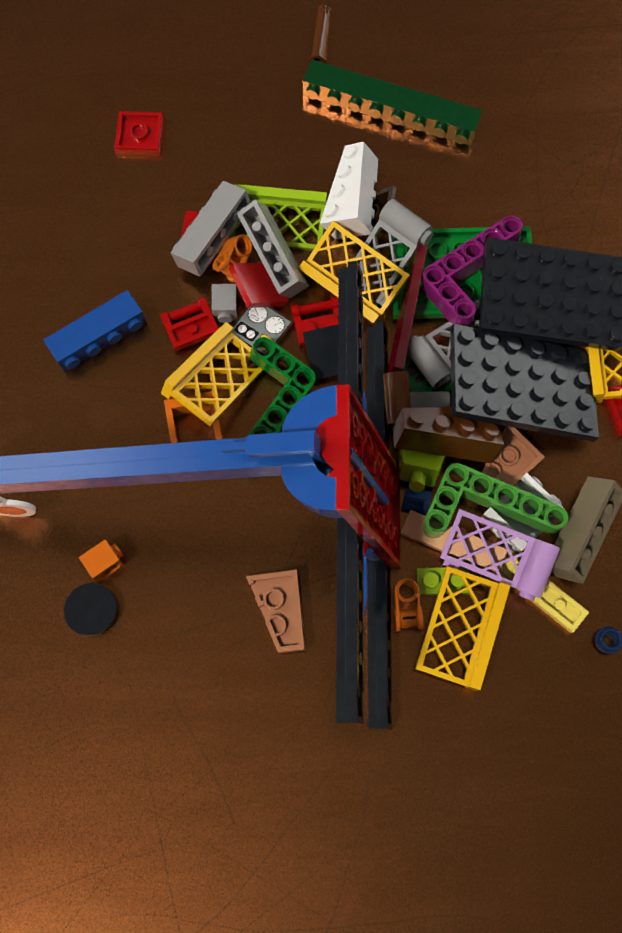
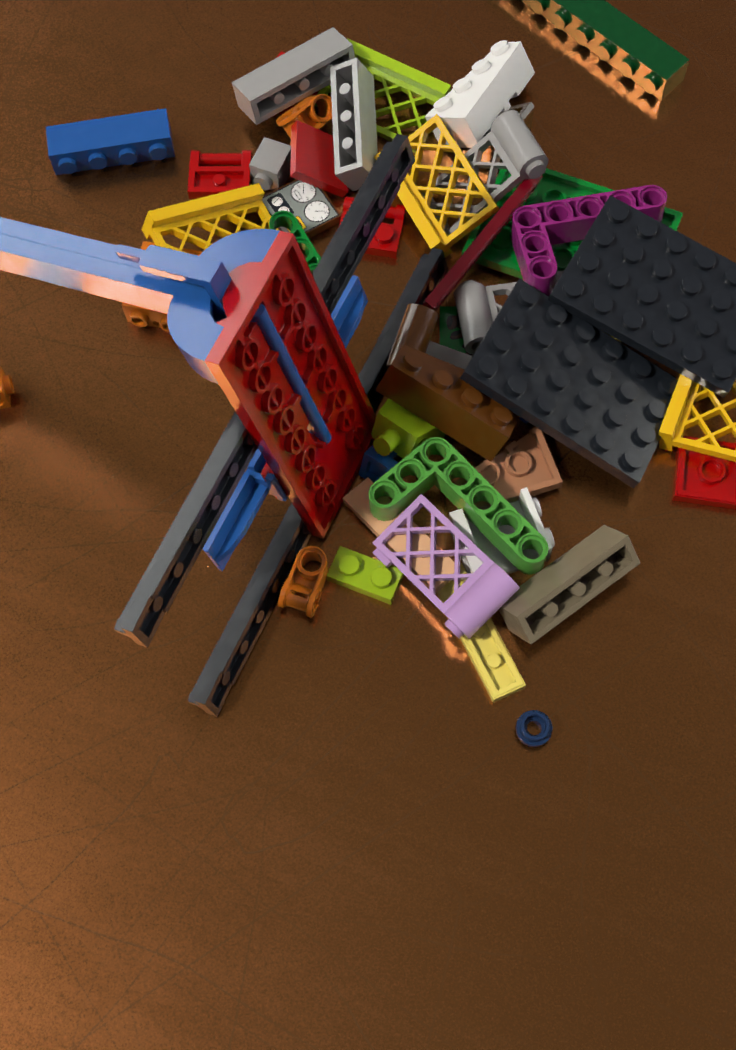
camera: 25 degrees right, 5 degrees down
nougat wing [246,570,306,653] -> none
black tile [302,324,339,380] -> none
yellow fence [415,566,511,691] -> none

